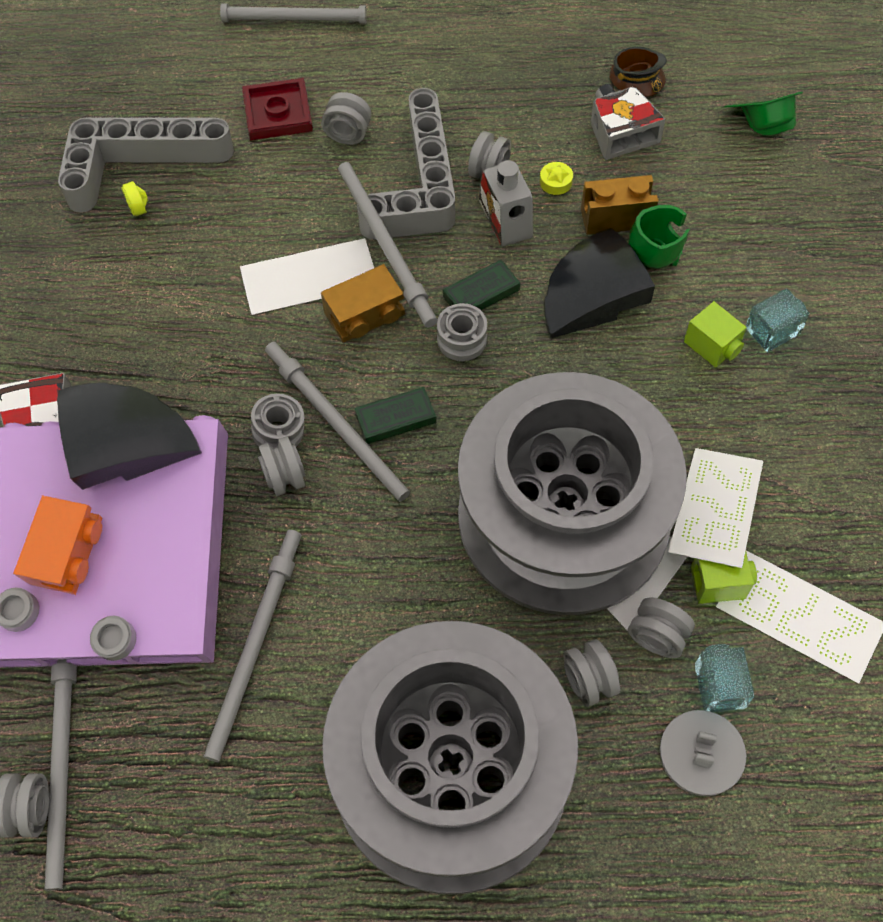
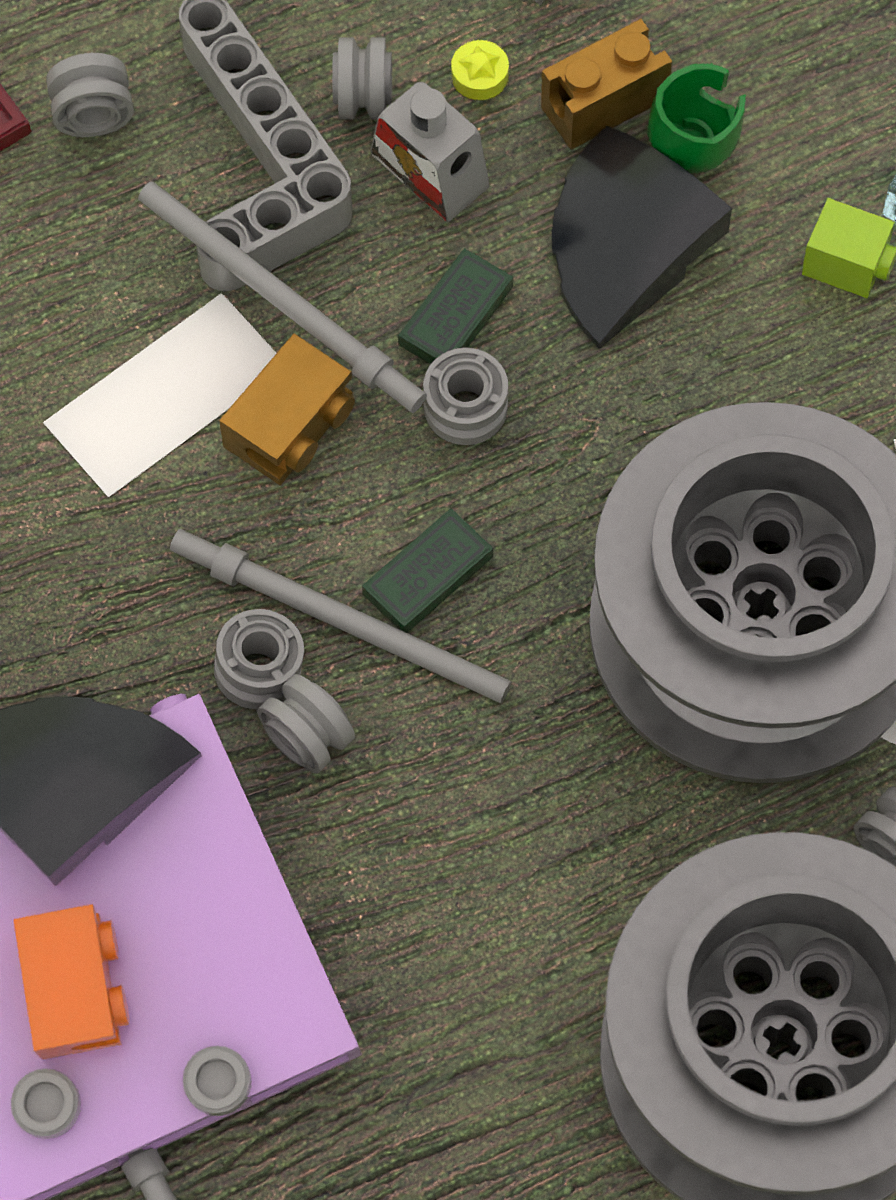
camera: 25 degrees left, 5 degrees up
light grey bar [203,530,302,762] -> none

